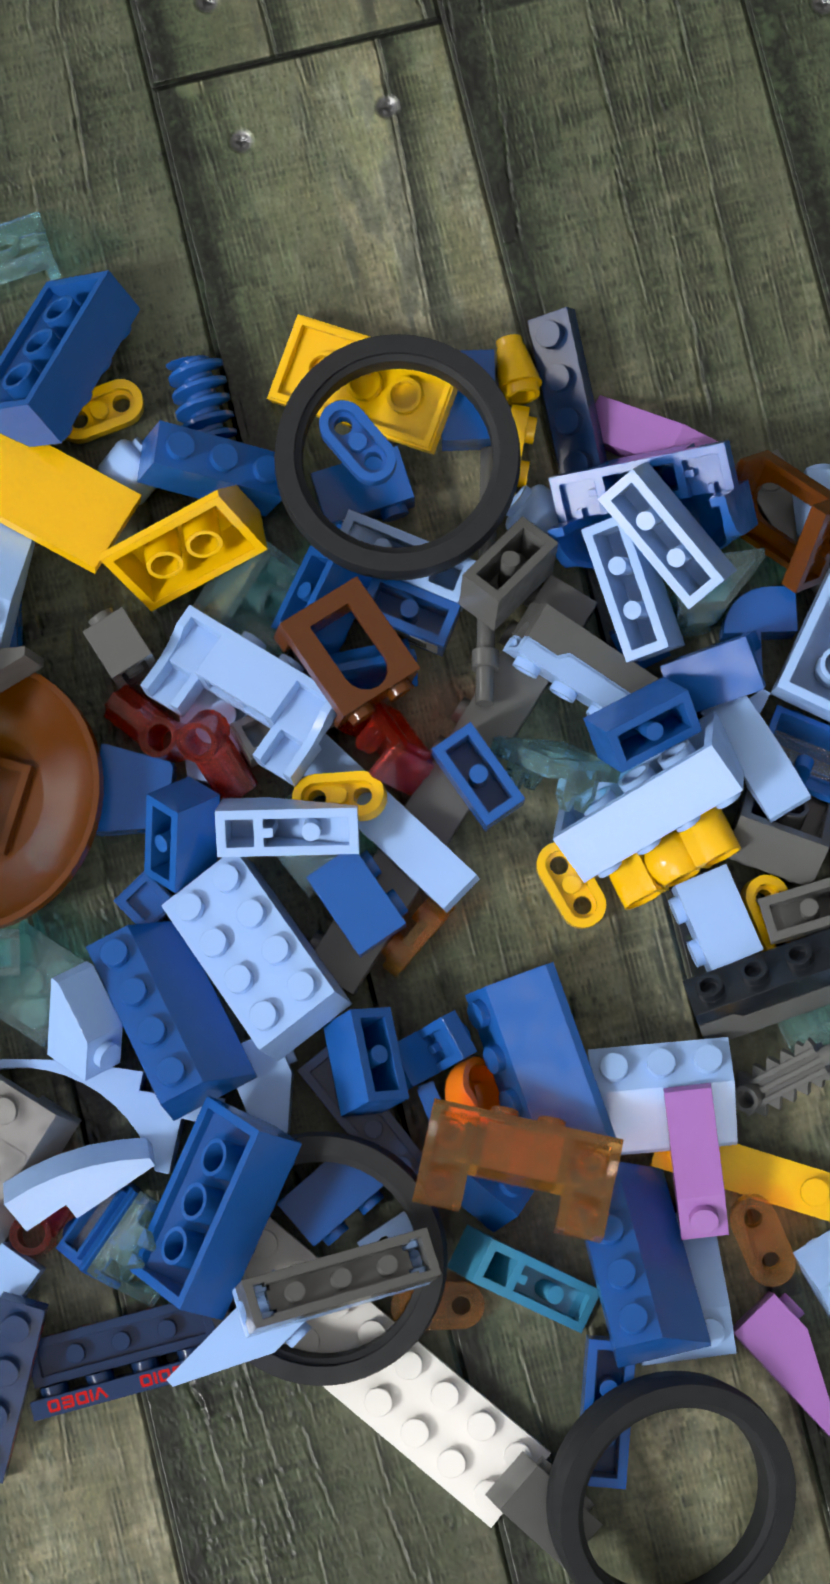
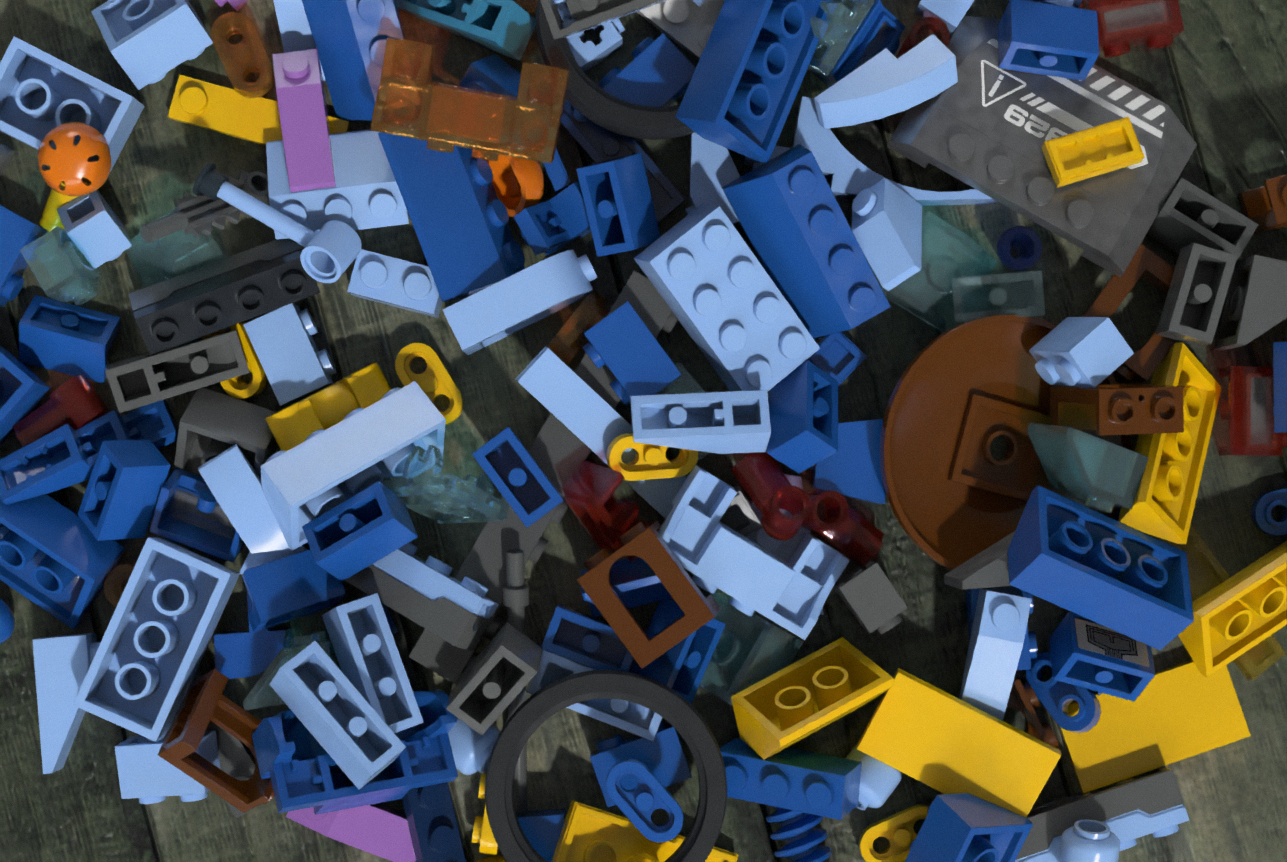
camera: 170 degrees right, 5 degrees up
none -> light blue piece [193,162,362,283]
none -> light blue brick [347,249,443,318]
none -> light blue window [442,249,597,356]

